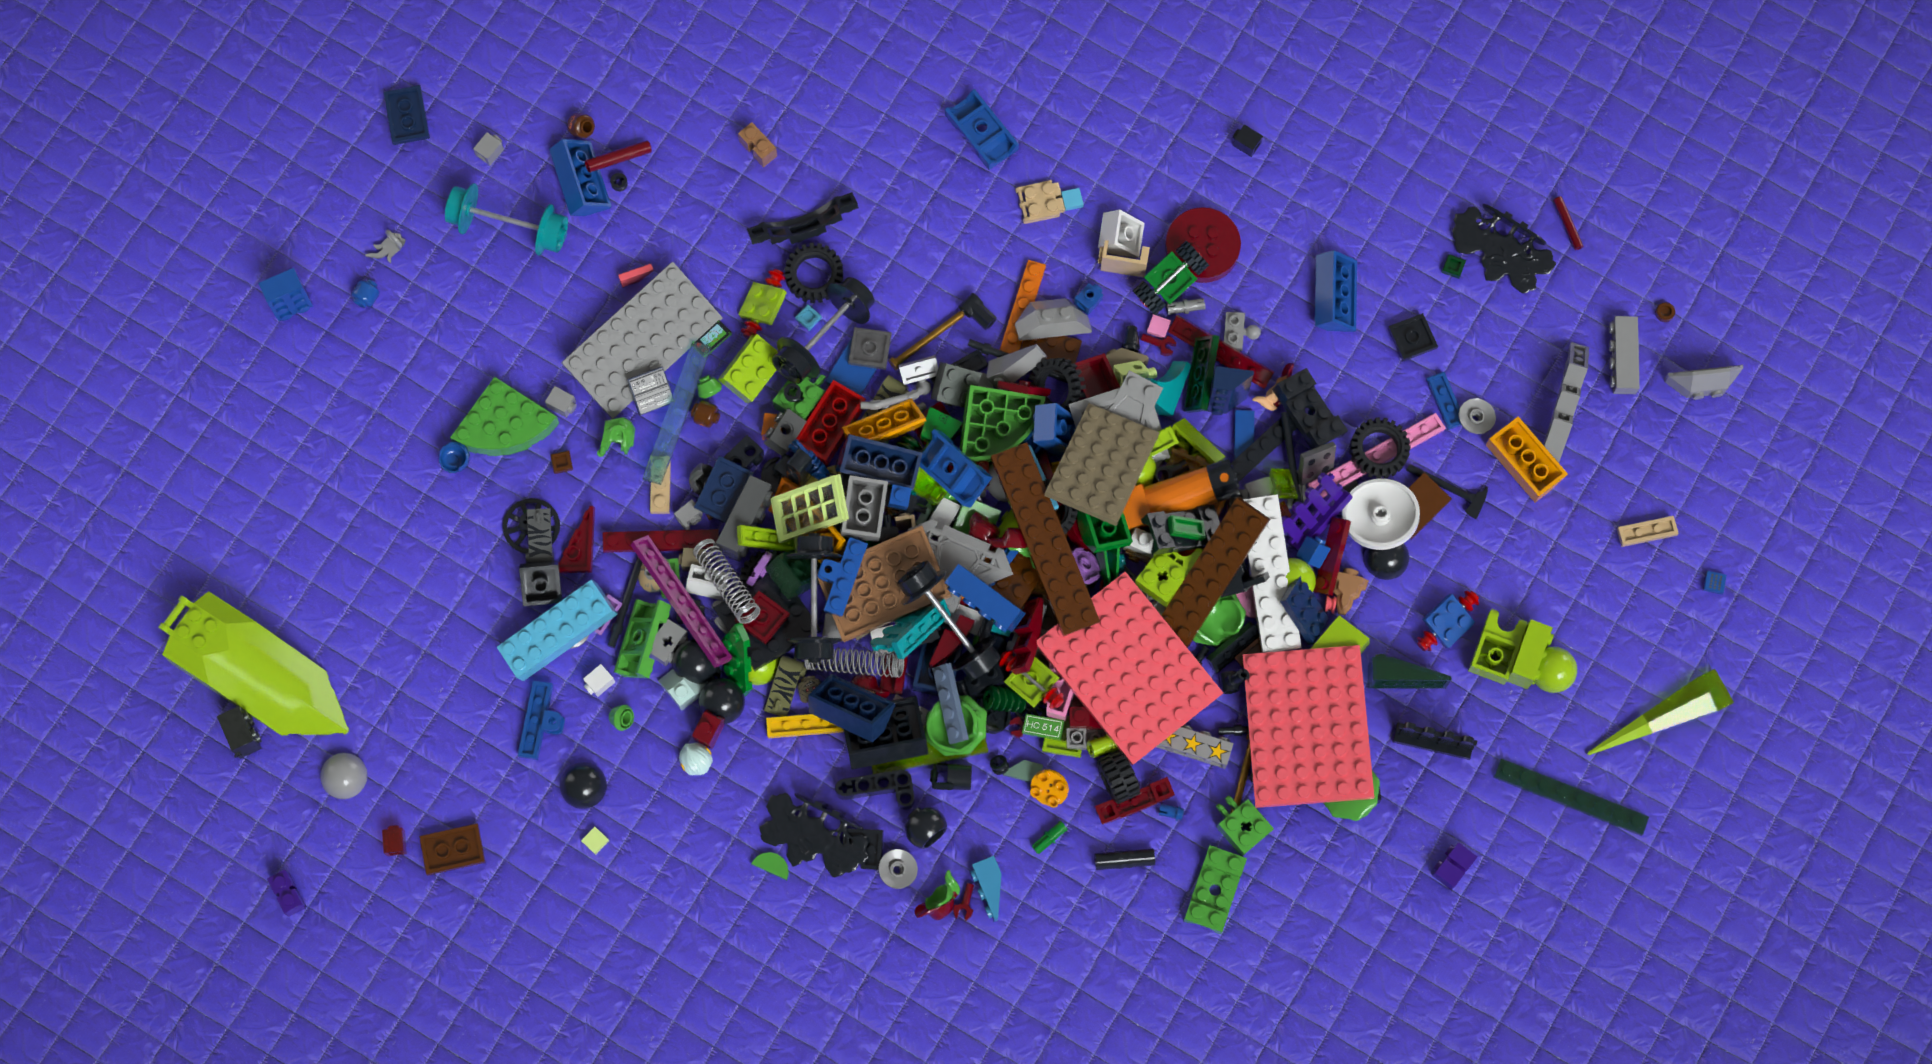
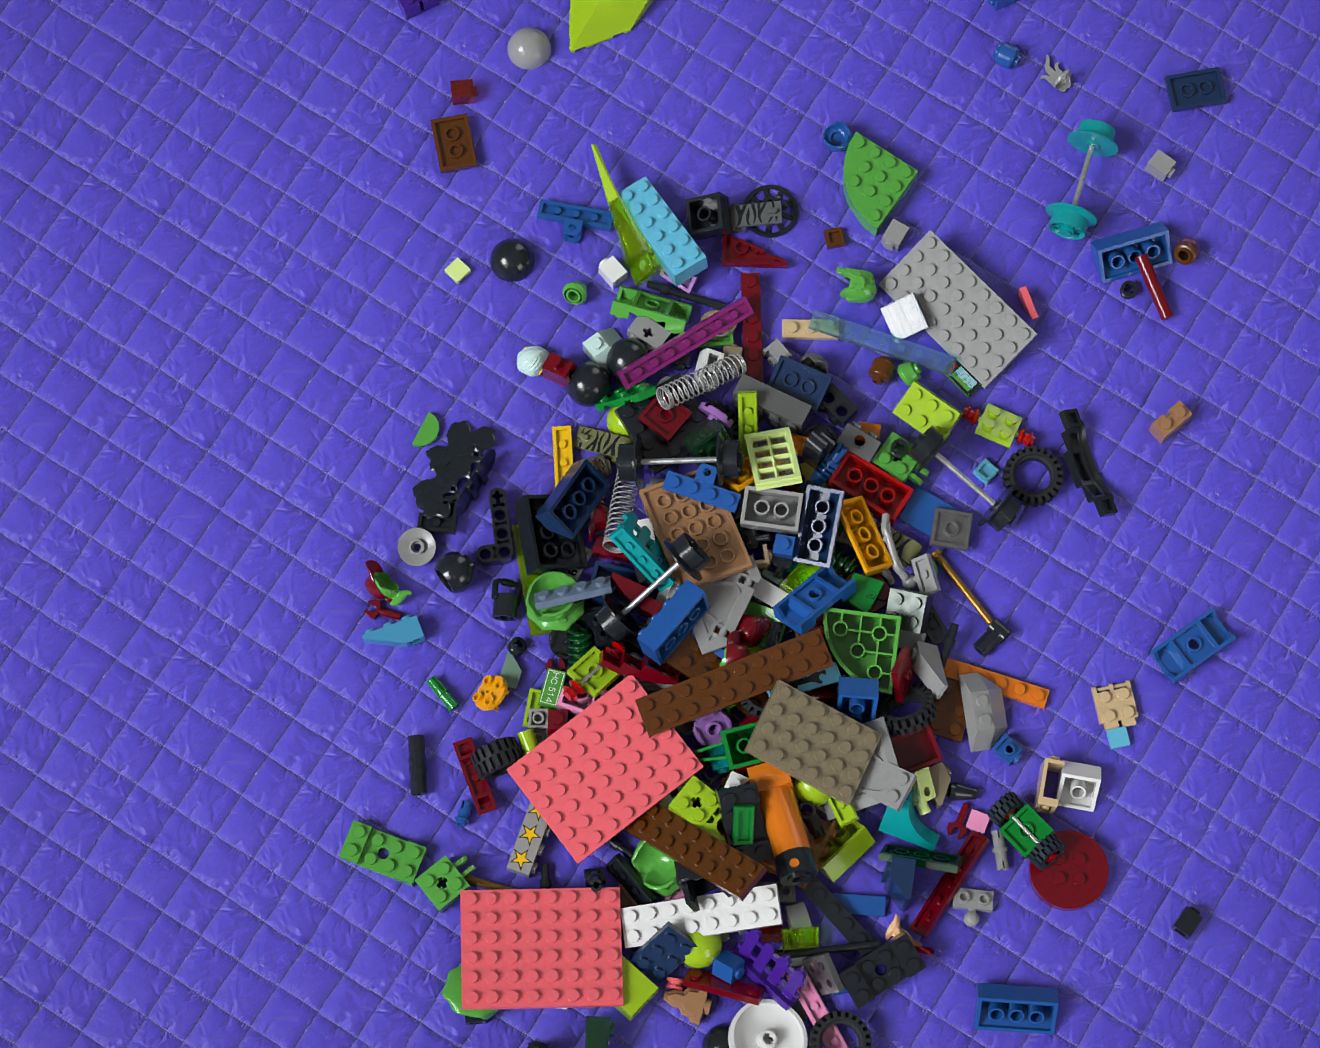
camera: 90 degrees right, 0 degrees up
none -> clear neon green plate [591,144,659,285]
none -> black axle [764,621,783,650]

